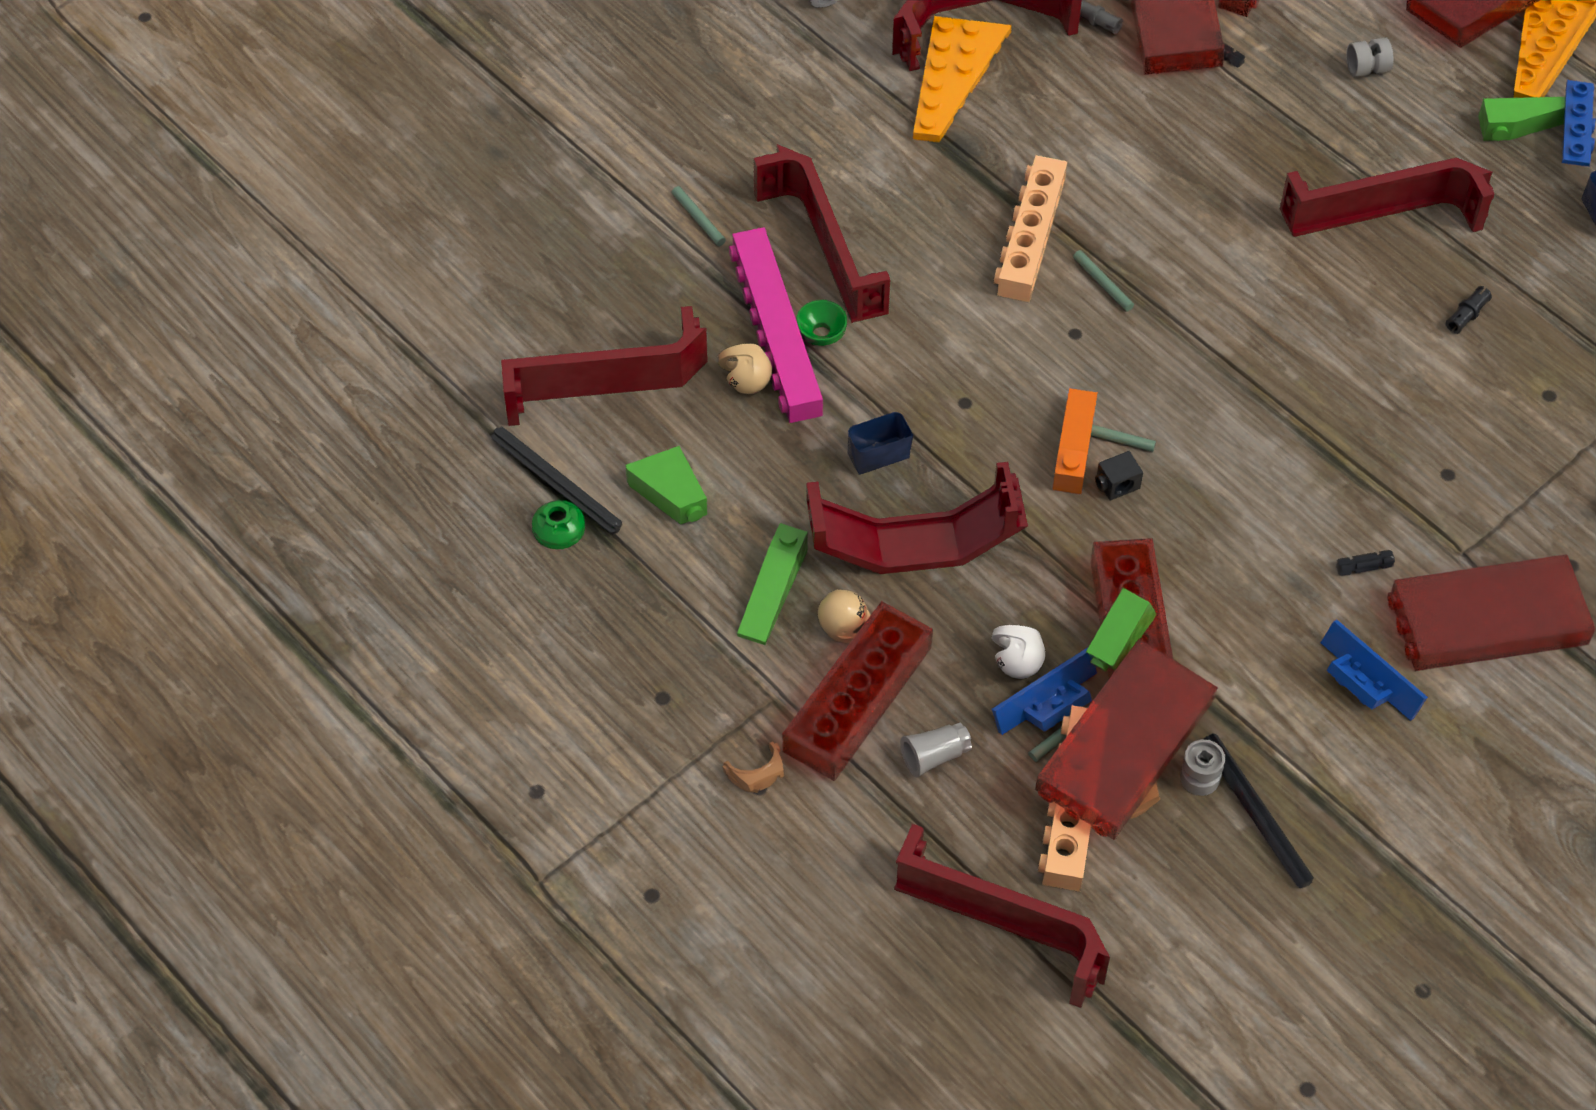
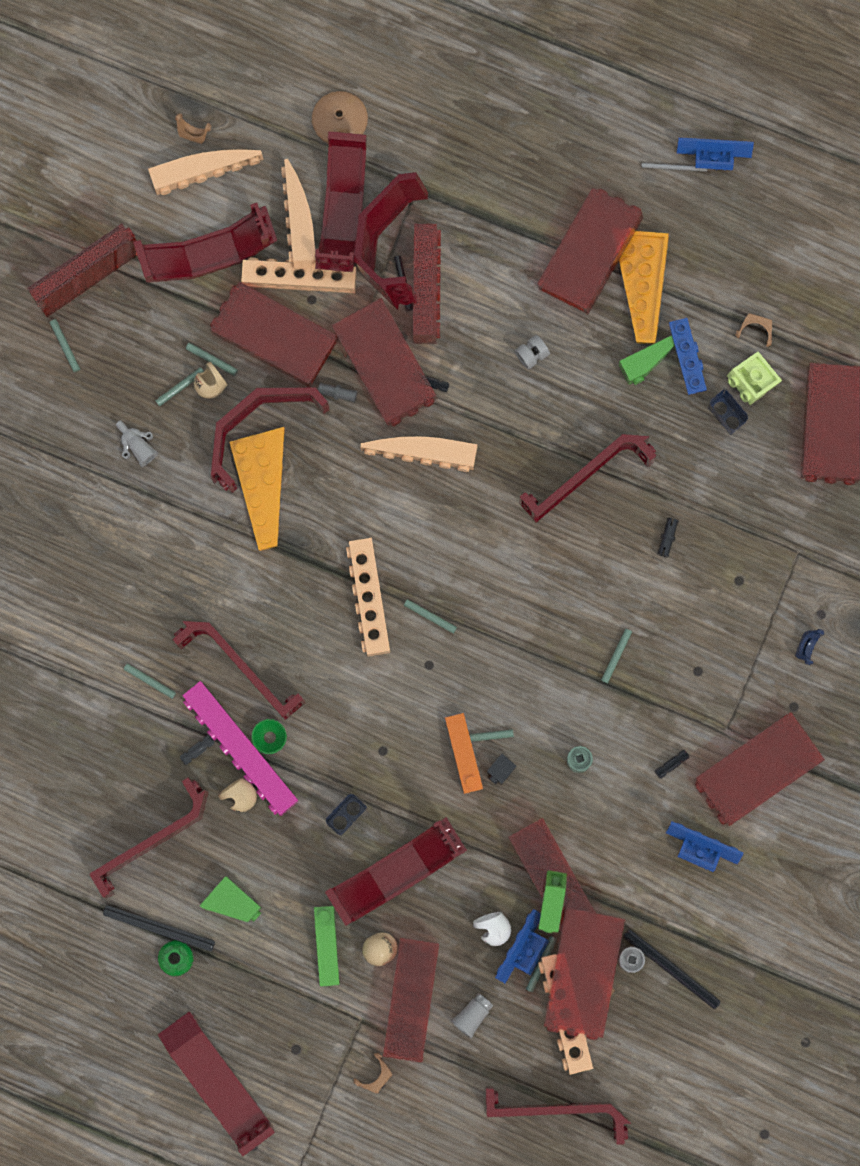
camera: 20 degrees left, 25 degrees up
none -> dark red panel [157,1011,275,1157]
none -> black axle [180,735,215,765]
none -> light nougat slope [361,437,477,472]
none -> sand green wheel [566,746,593,773]
none -> sand green bar [601,629,632,684]

